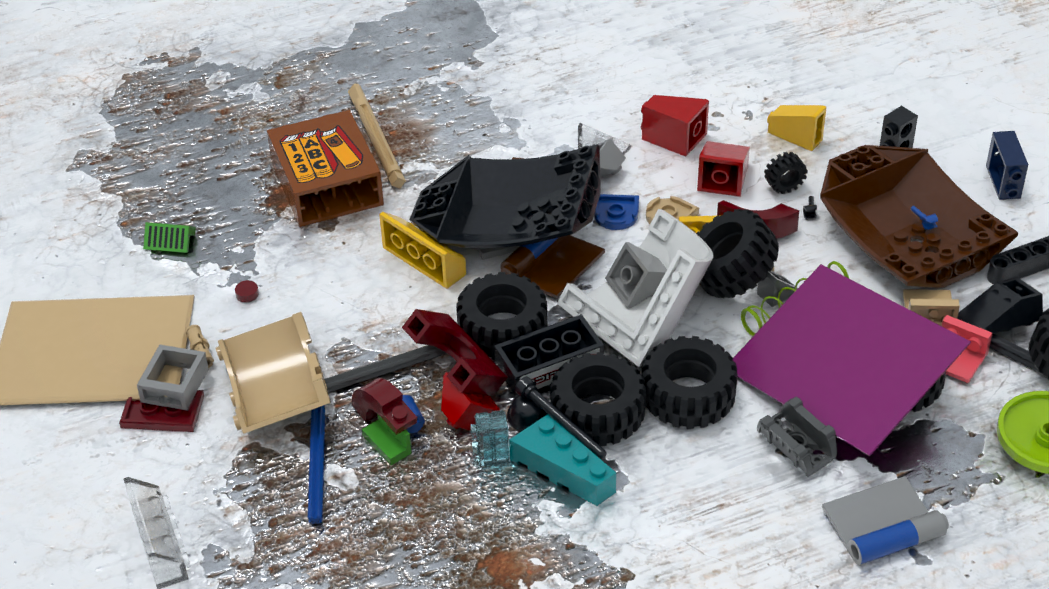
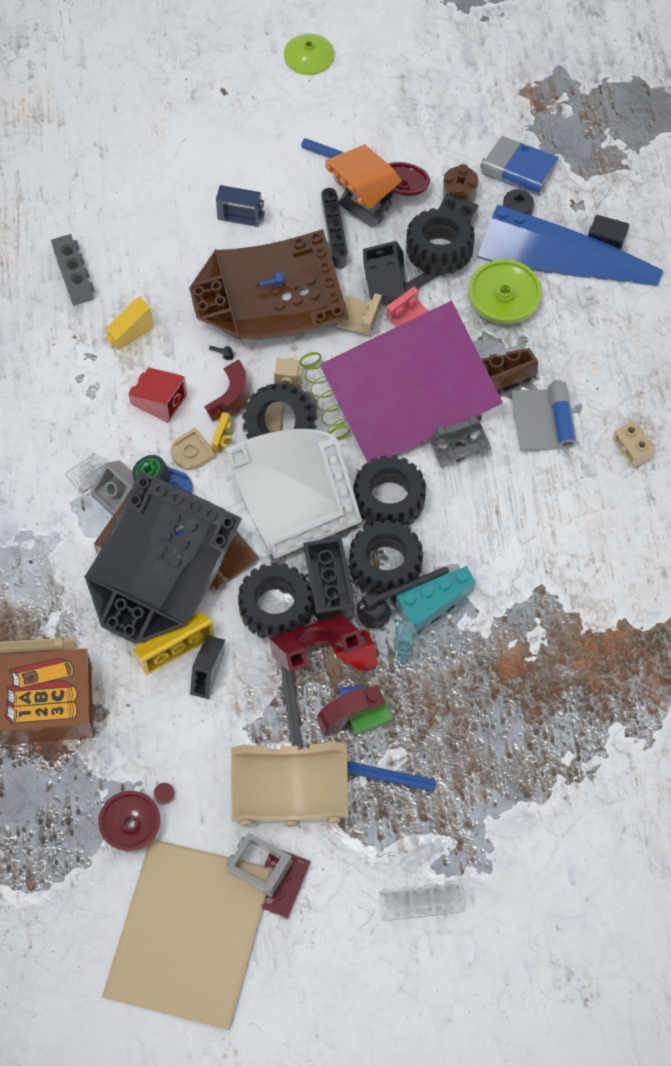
camera: 75 degrees left, 20 degrees up
bright green panel [143,222,196,253] -> none
tan pin [185,325,214,368] -> none
light grey slope [605,242,667,308] -> none
red slope [641,95,709,157] -> none
black tyre [764,152,808,194] -> none
black brick [880,105,918,148] -> none
none -> dark grey brick [51,234,95,306]
none -> dark red dish [98,791,161,852]
none -> wheel [132,455,170,482]
none -> black slope [190,635,225,699]
none -> tan brick [274,358,303,388]
none -> reddish brown wedge [481,348,538,390]

